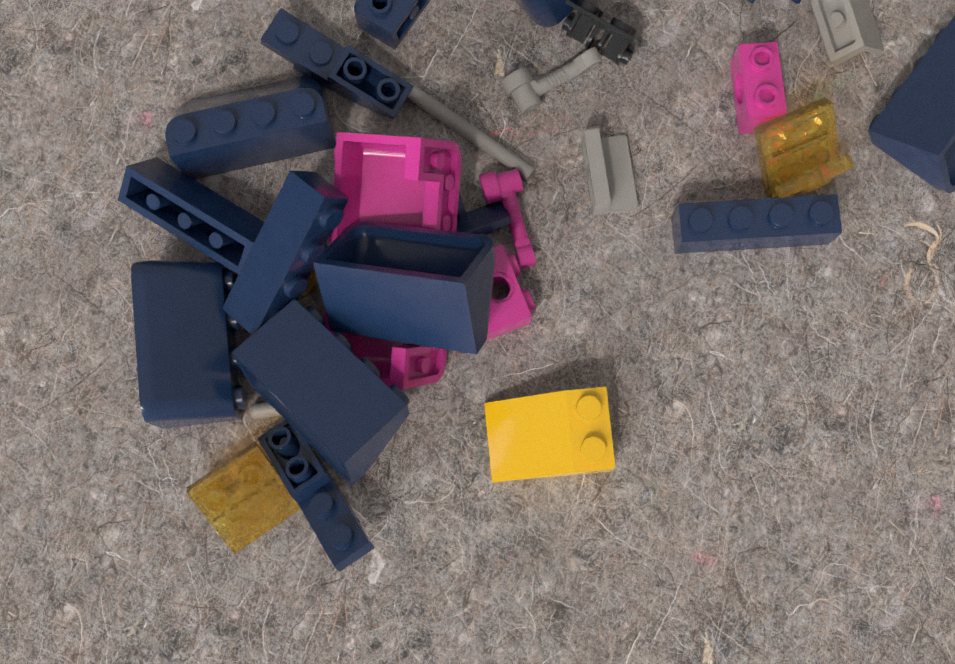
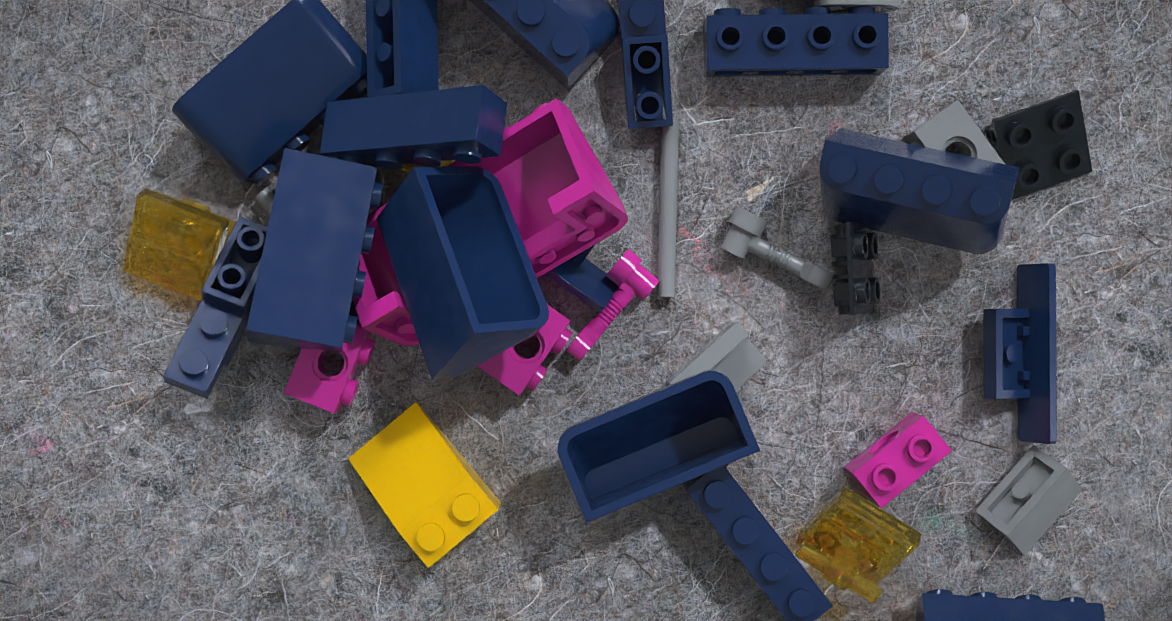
camera: 50 degrees right, 10 degrees up
none -> dark pink brick [283,322,376,414]
none -> dark blue windscreen [558,370,760,523]

